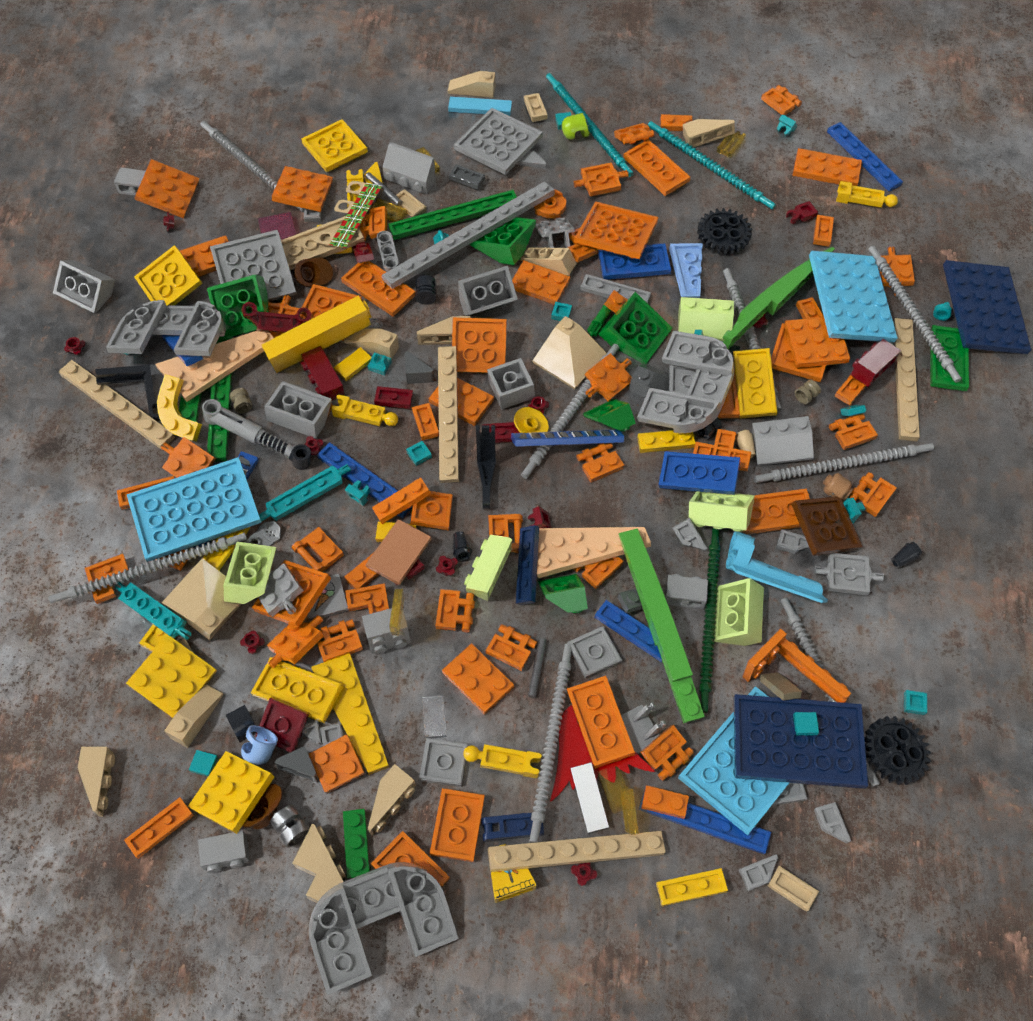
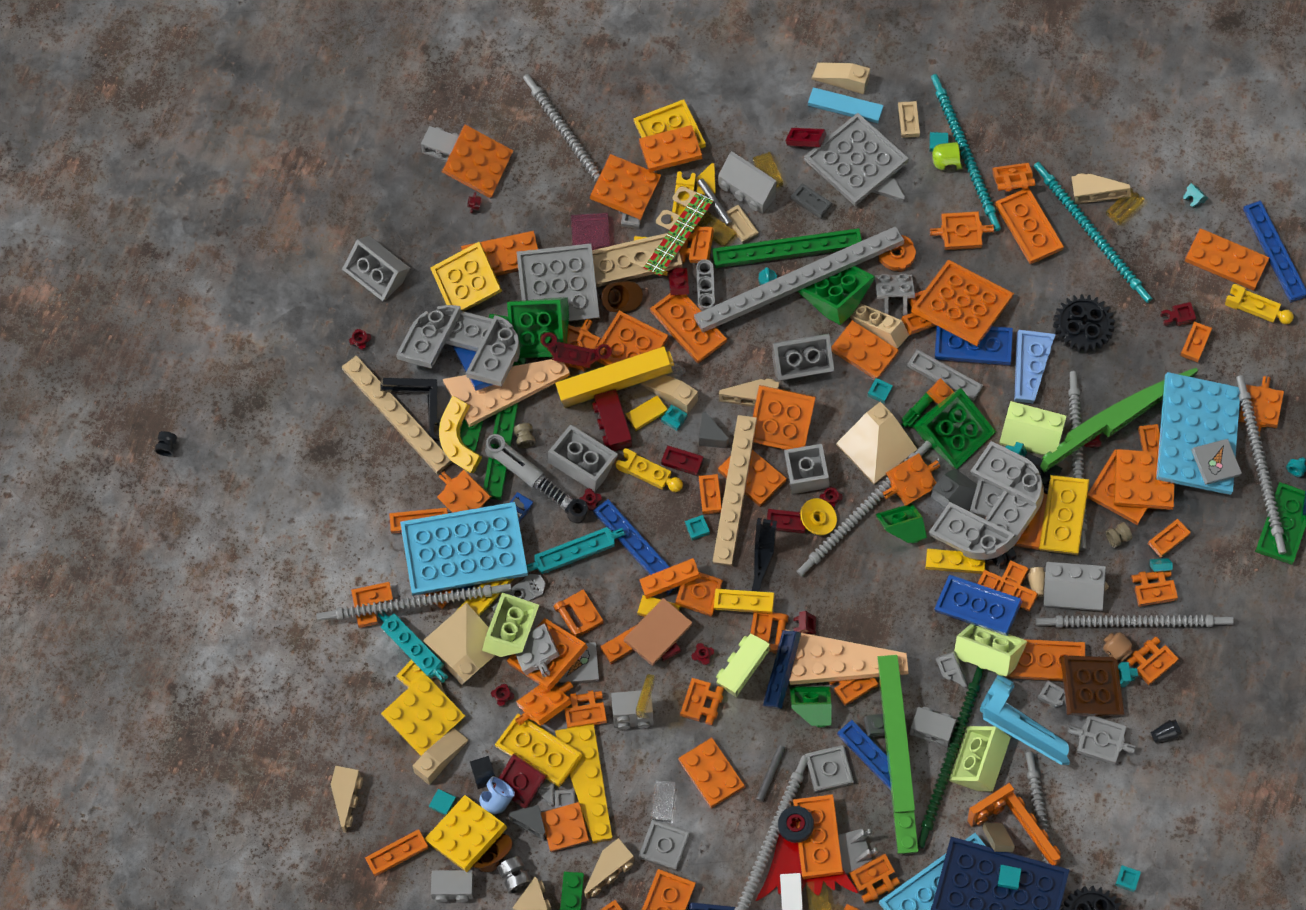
camera: 15 degrees right, 5 degrees up
teal tile [345,480,370,506] -> none
orange plate [345,583,389,614] -> none
black piece [415,275,436,305] -> none
black cone [453,531,472,561] -> none
yellow plate [463,744,542,778] -> none
orange plate [486,624,537,671] -> none
blue tile [511,430,624,447] -> none
orange plate [576,443,624,483] -> none
orange plate [660,114,692,131] -> none
orange plate [761,85,802,115] -> none
brick [850,339,901,387] -> none
tan plate [893,318,920,441] -> none
none -> orange plate [639,125,702,172]
none -> yellow plate [714,589,775,614]
none -> black bush [778,806,814,843]
none -> dark red plate [785,128,827,147]
none -> light grey tile [1191,439,1242,485]

